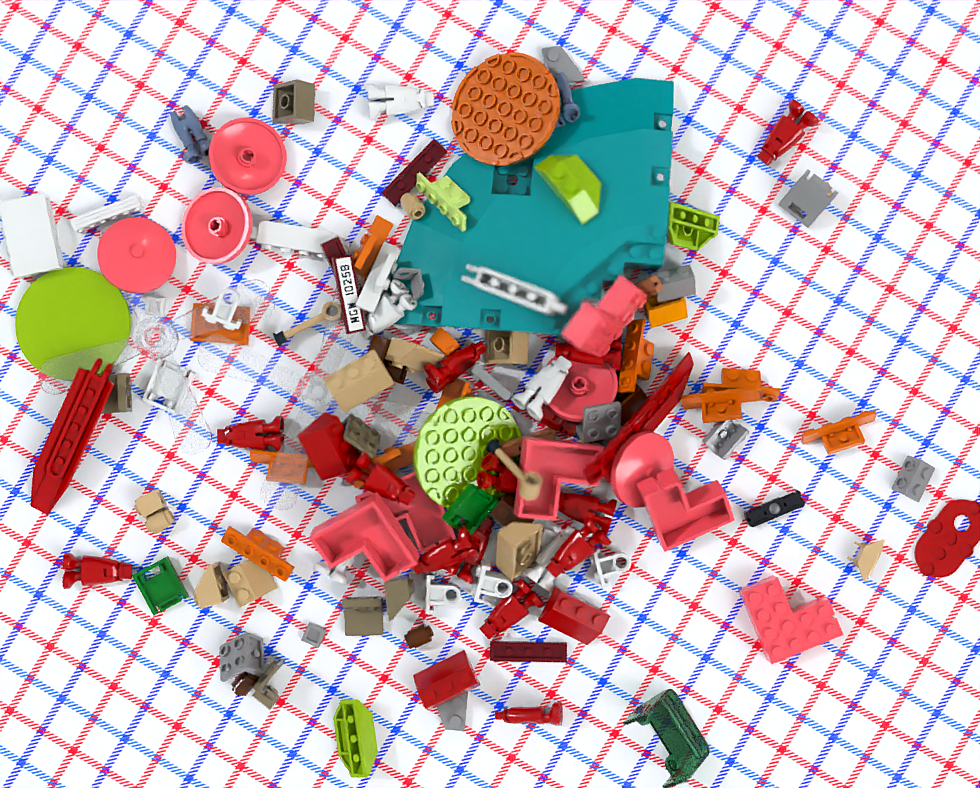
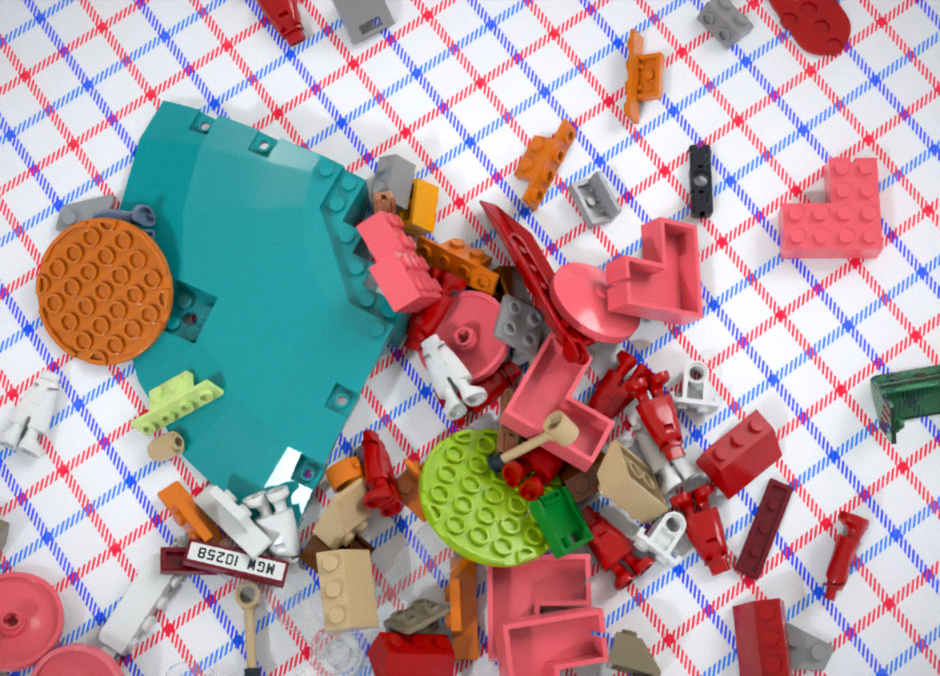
camera: 60 degrees left, 15 degrees down
red piece [345,452,416,506] -> none
dark red tile [381,139,448,207] -> none
light grey bracket [393,268,424,301] -> none
reddish brown brick [404,623,434,649] -> none
red piece [412,526,481,575] -> none
white pin [422,573,461,614] -> none
white hinge [461,264,568,316] -> none
light grey container [471,363,511,401] -> none
tan slope [485,330,529,365] -> none
lime wedge [534,155,601,225] -> none
lime wedge [667,202,720,251] -> none
orange bracket [681,386,761,423] -> none
tan piece [847,539,885,582] -> none

